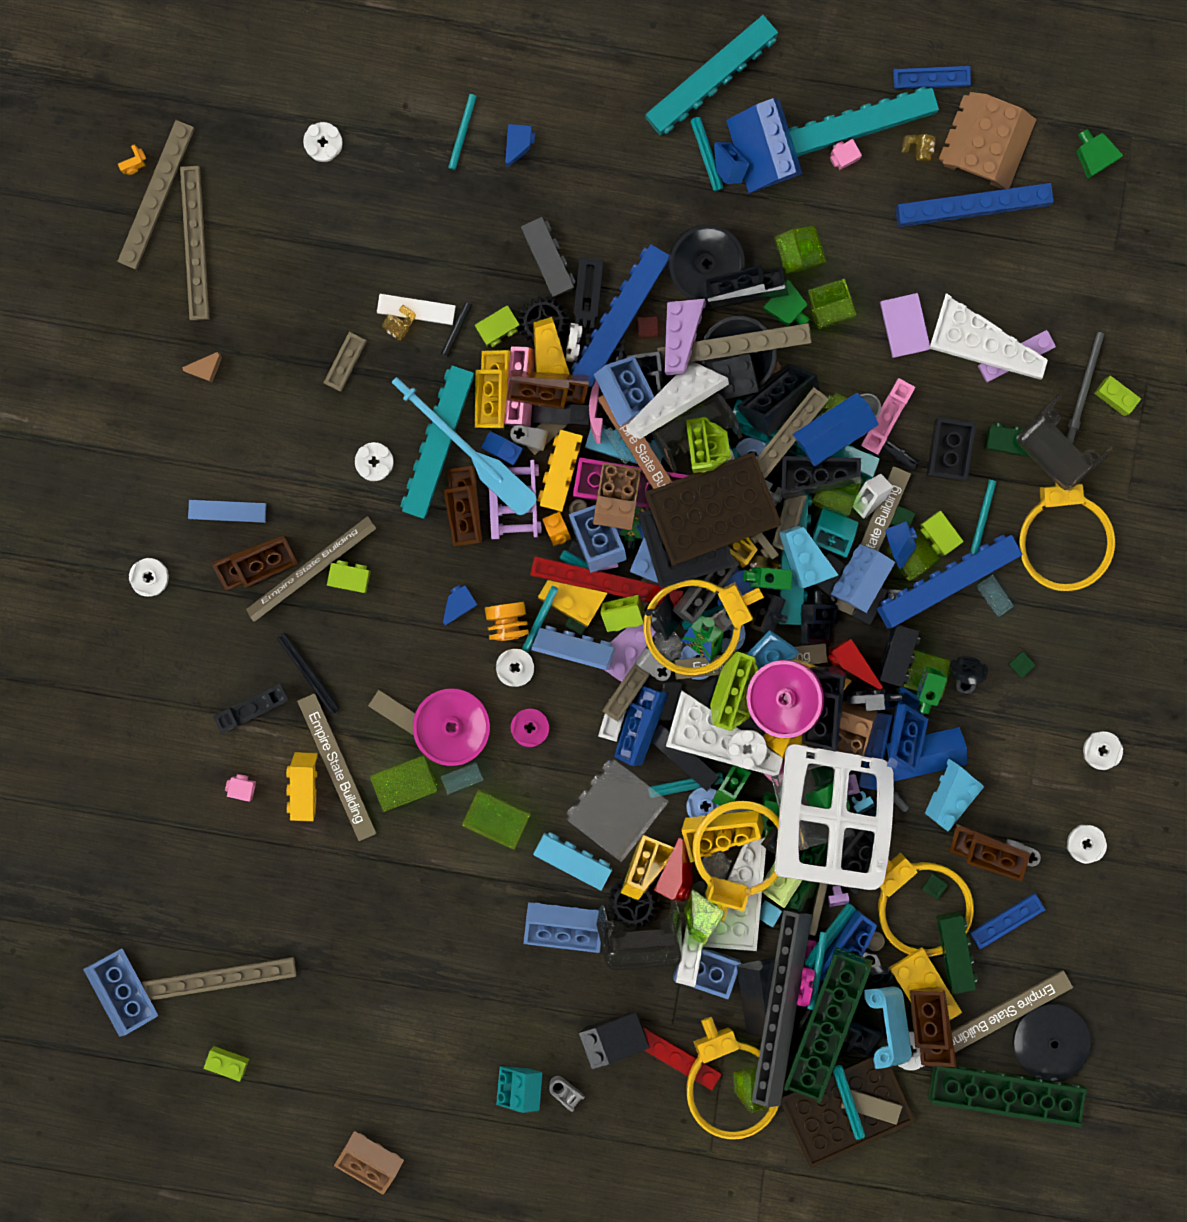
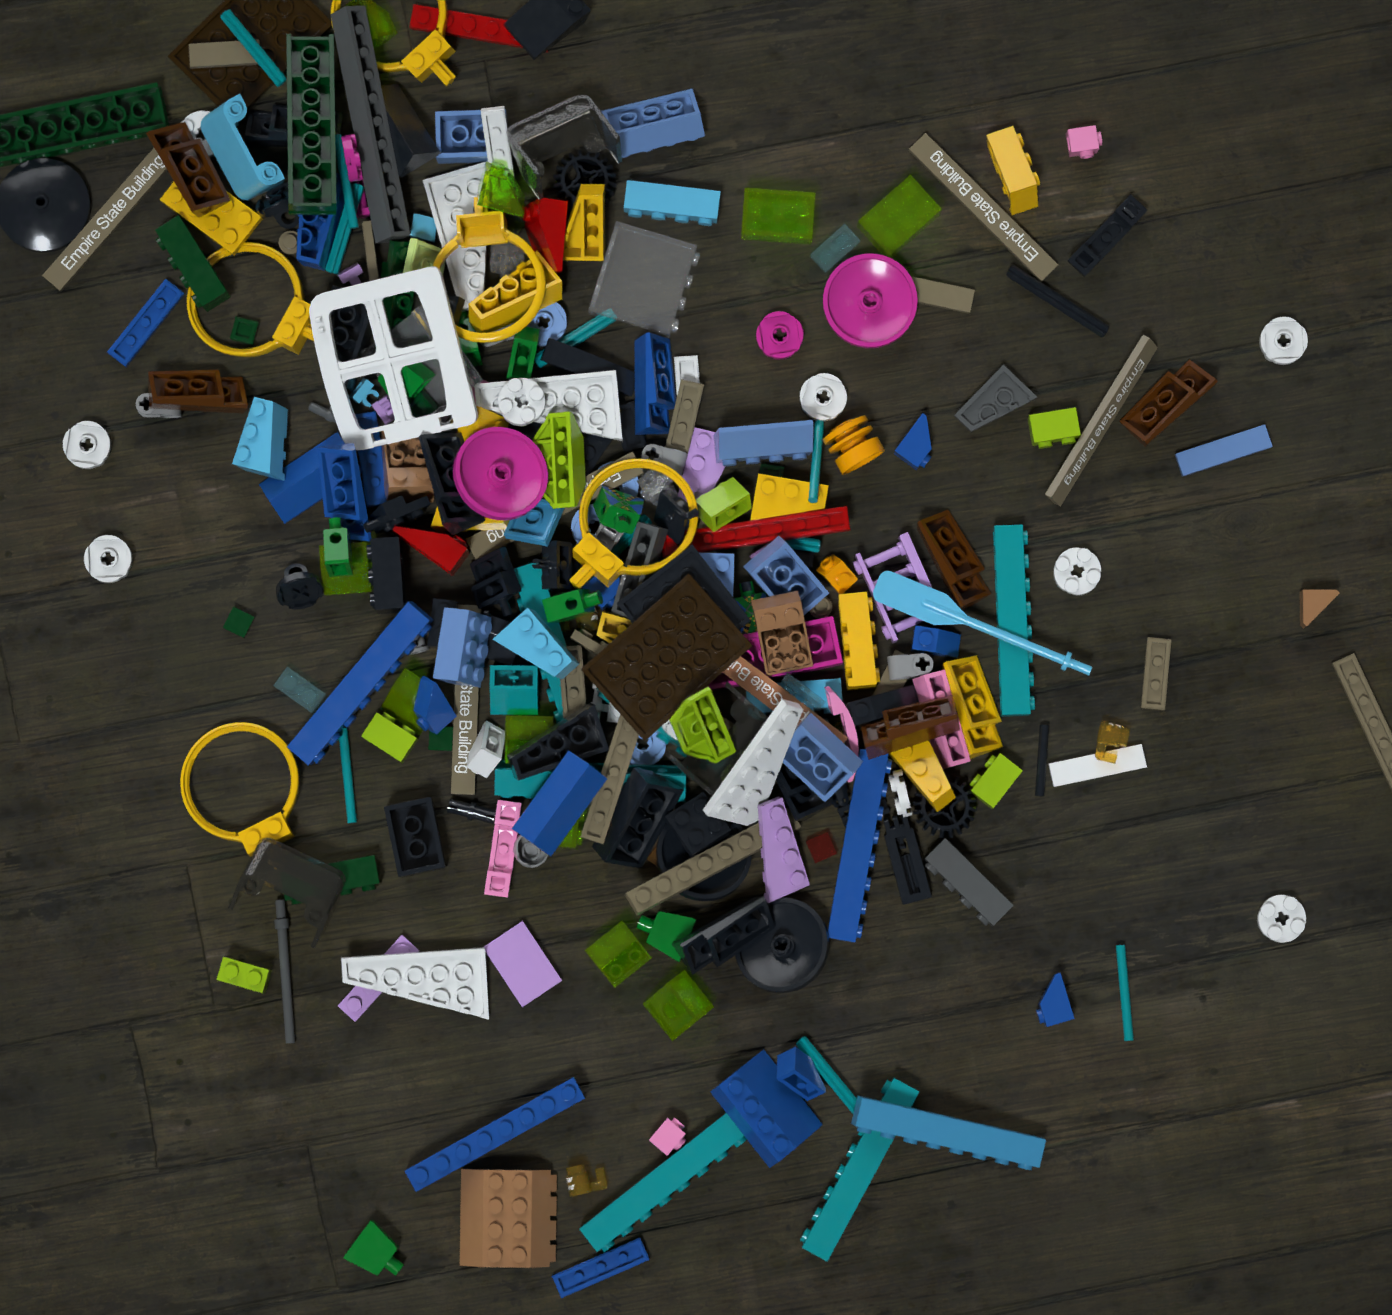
camera: 165 degrees right, 5 degrees down
none -> dark azure brick [851,1096,1046,1170]
none -> dark grey wing [954,365,1037,432]

